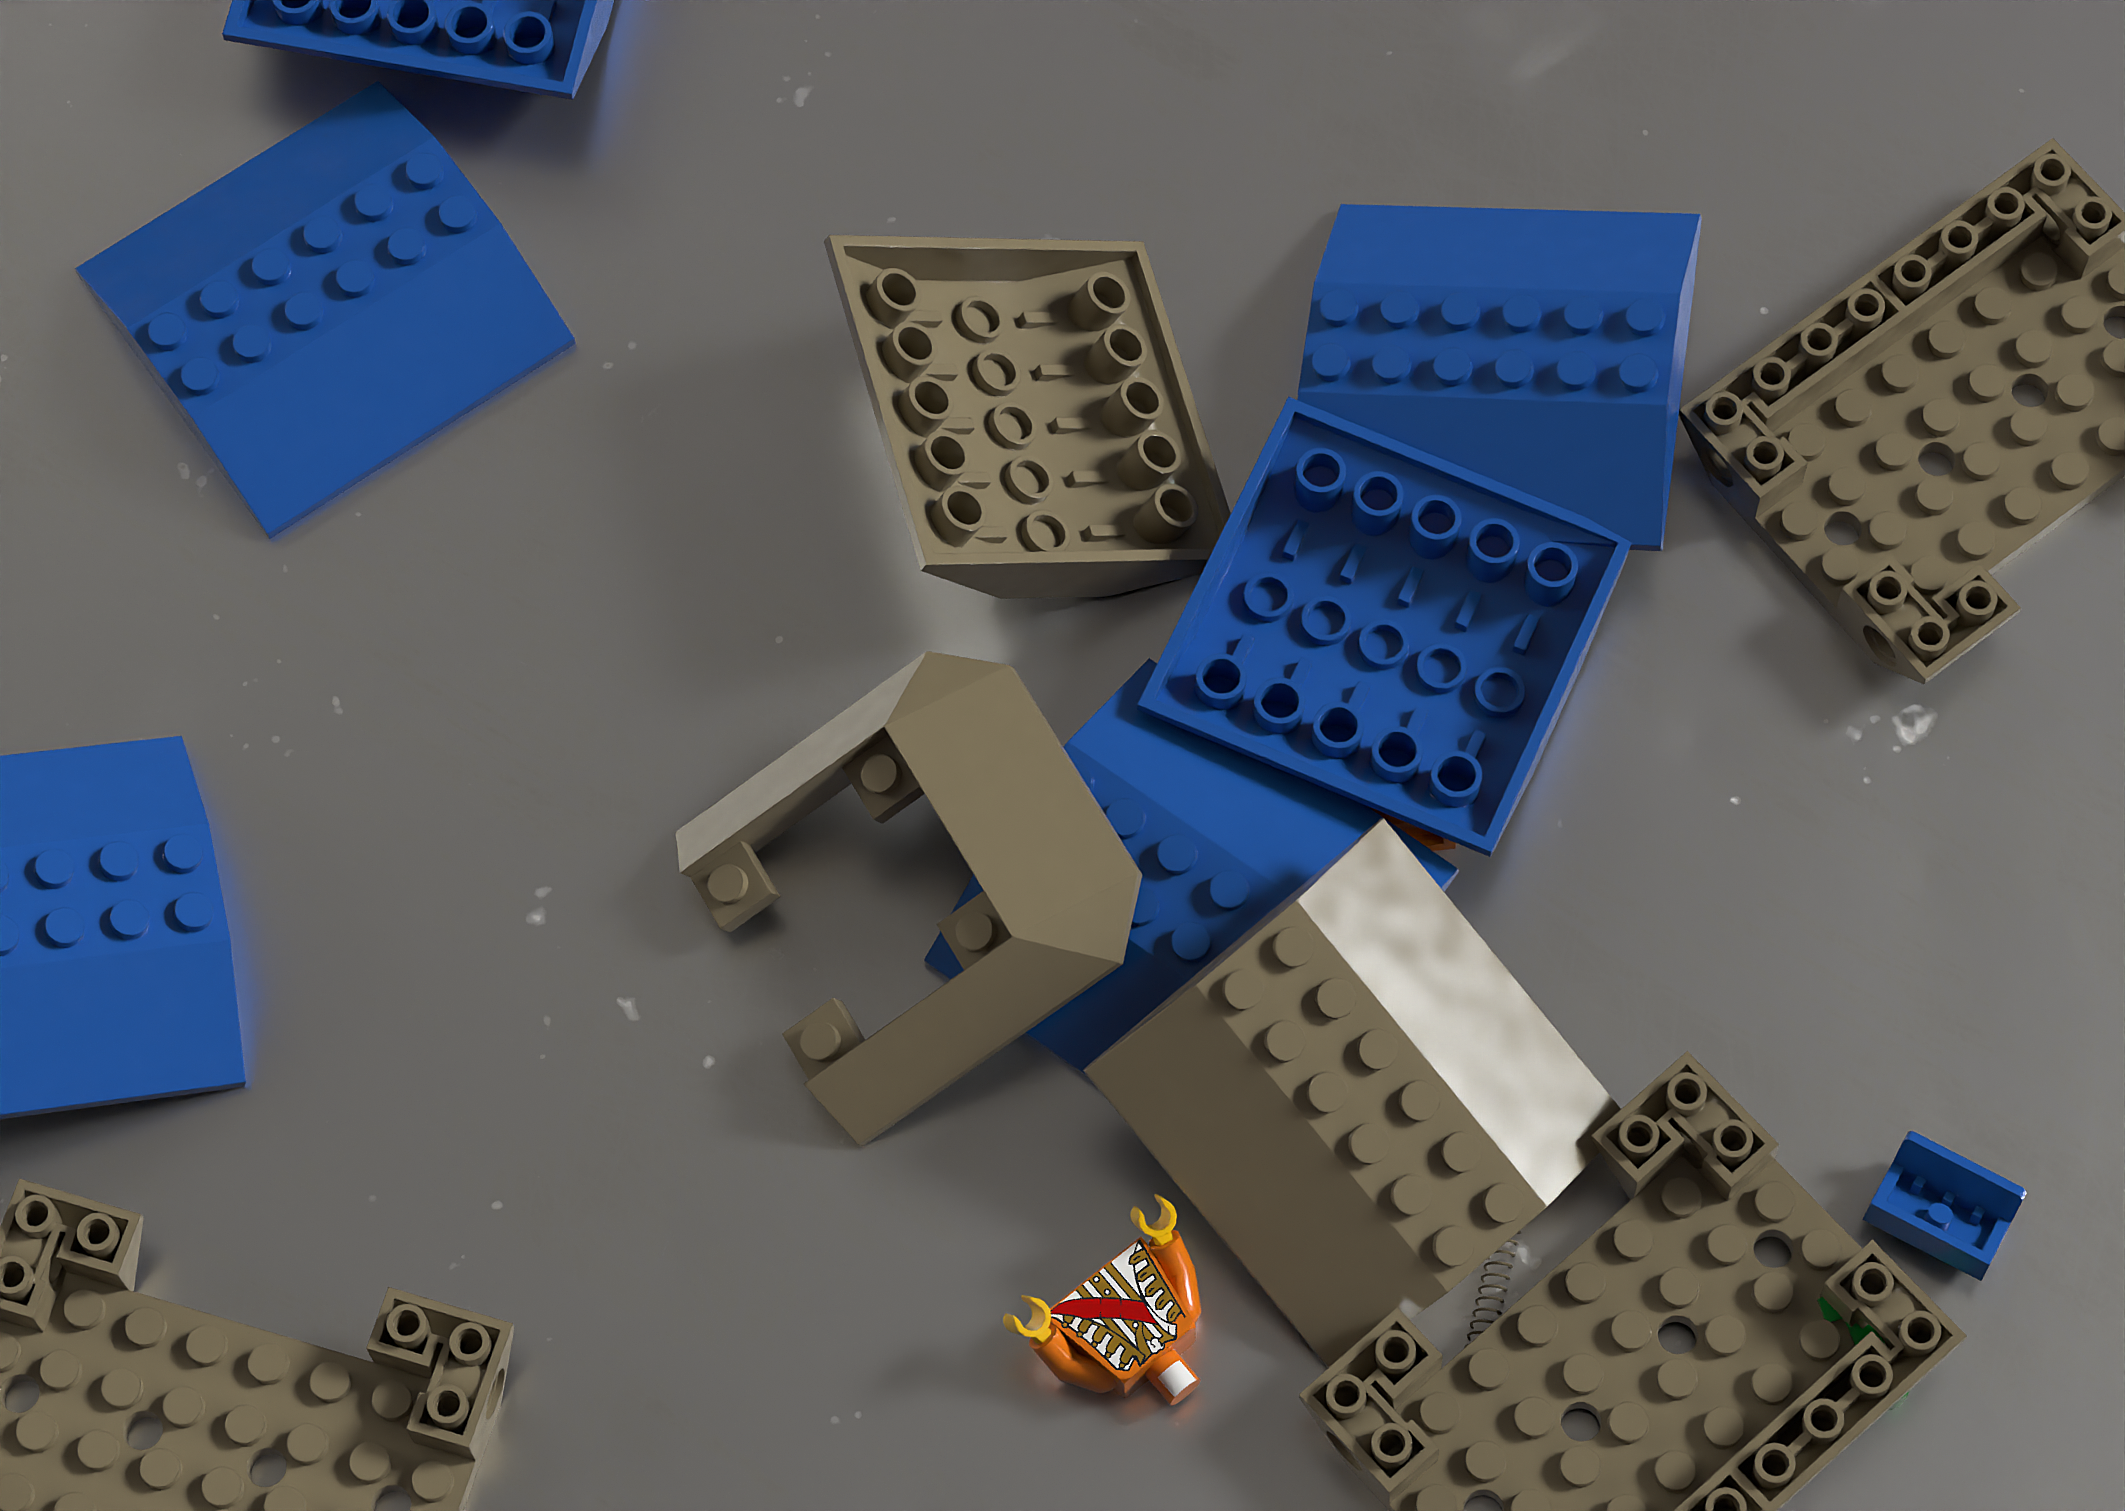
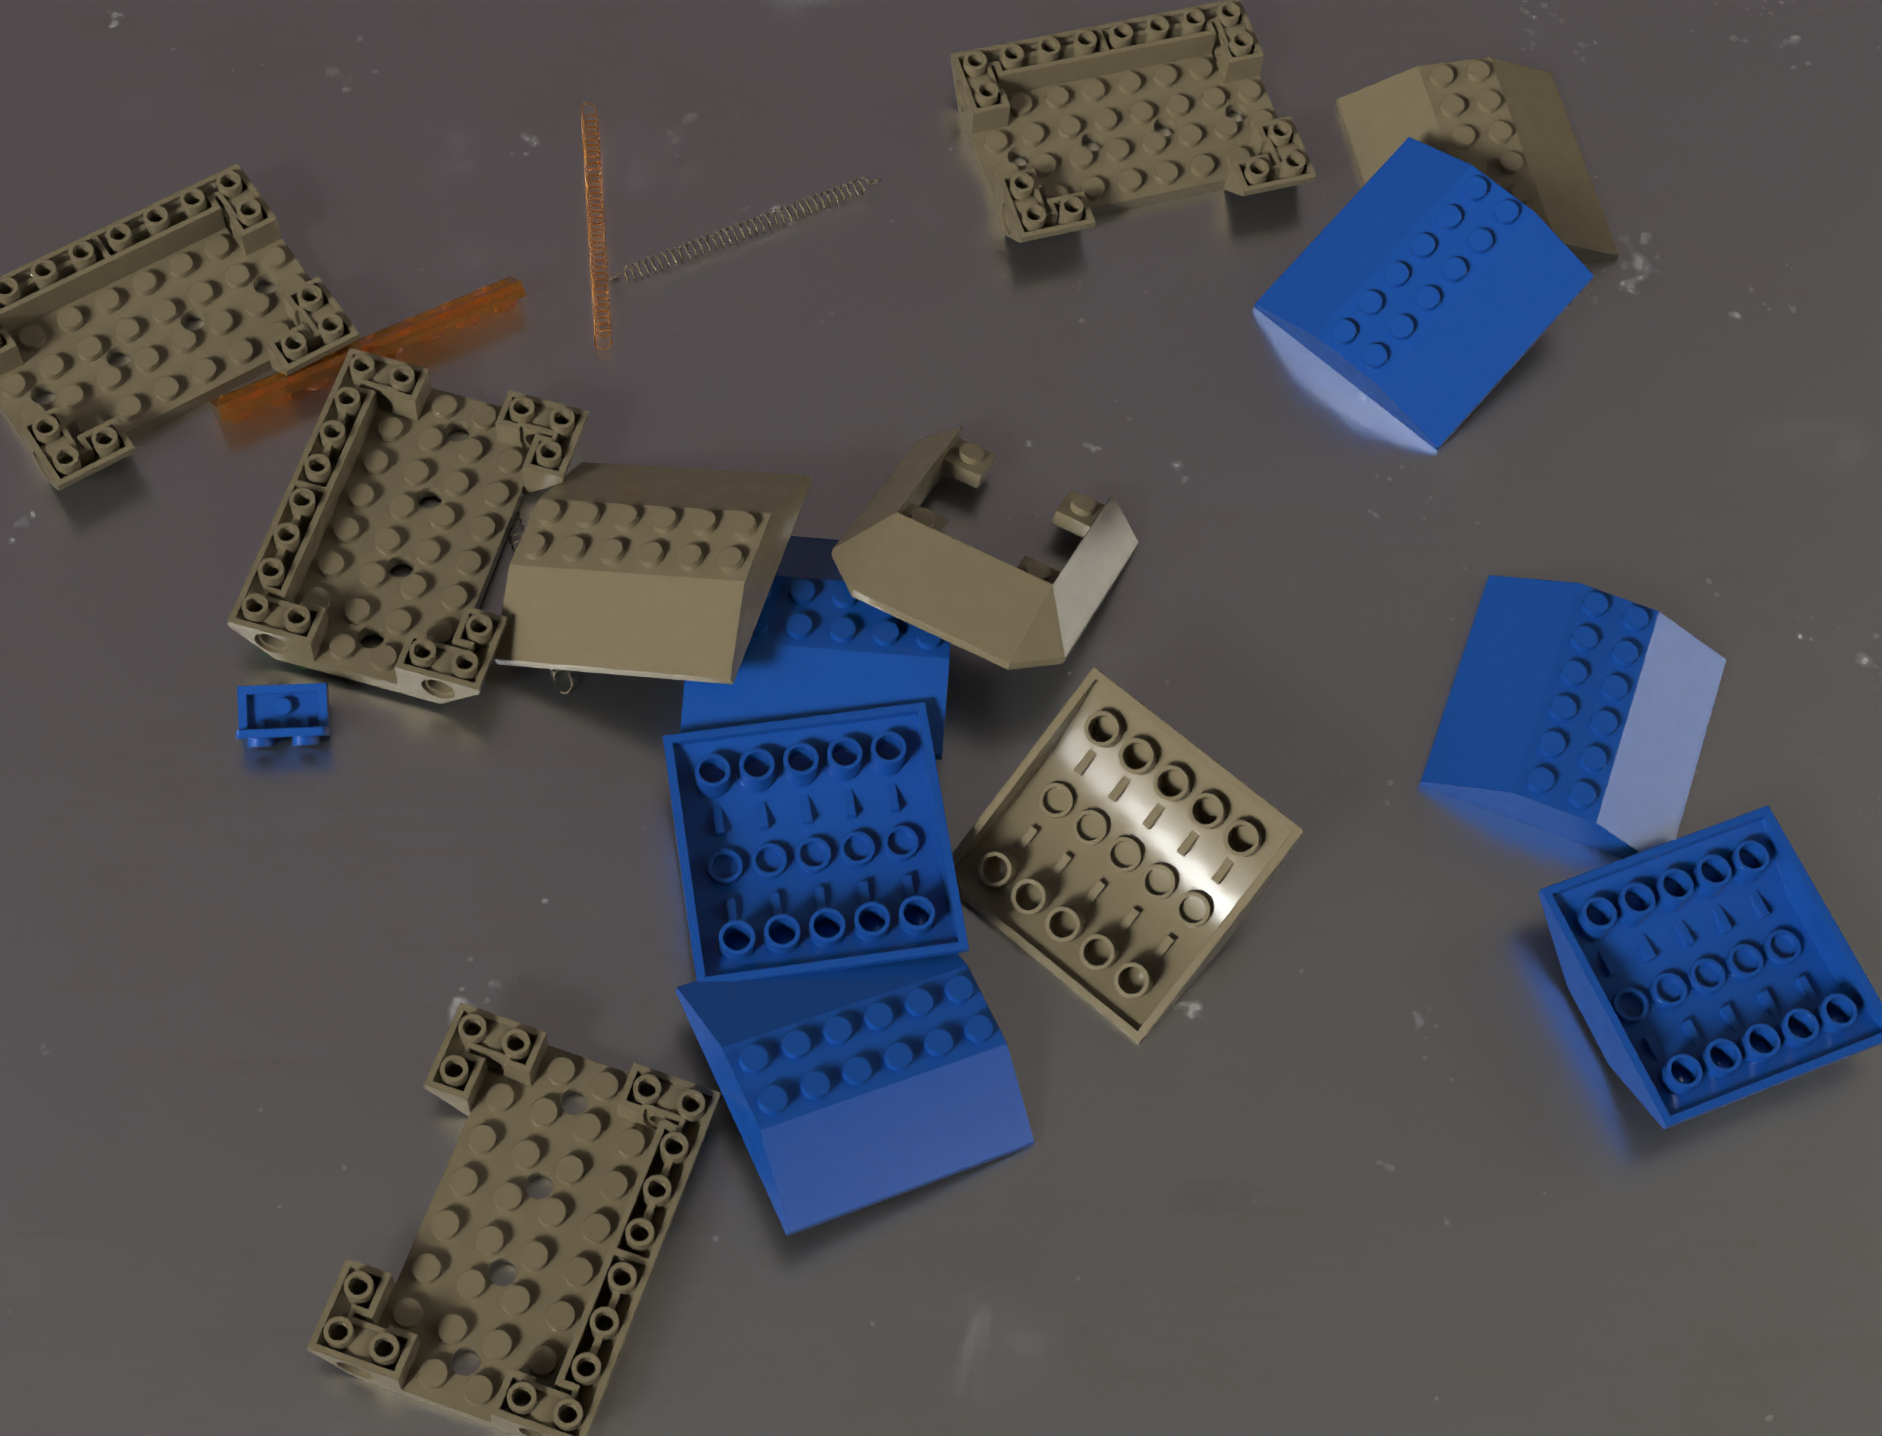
camera: 135 degrees right, 5 degrees down
torso [1003,1194,1201,1406] -> none

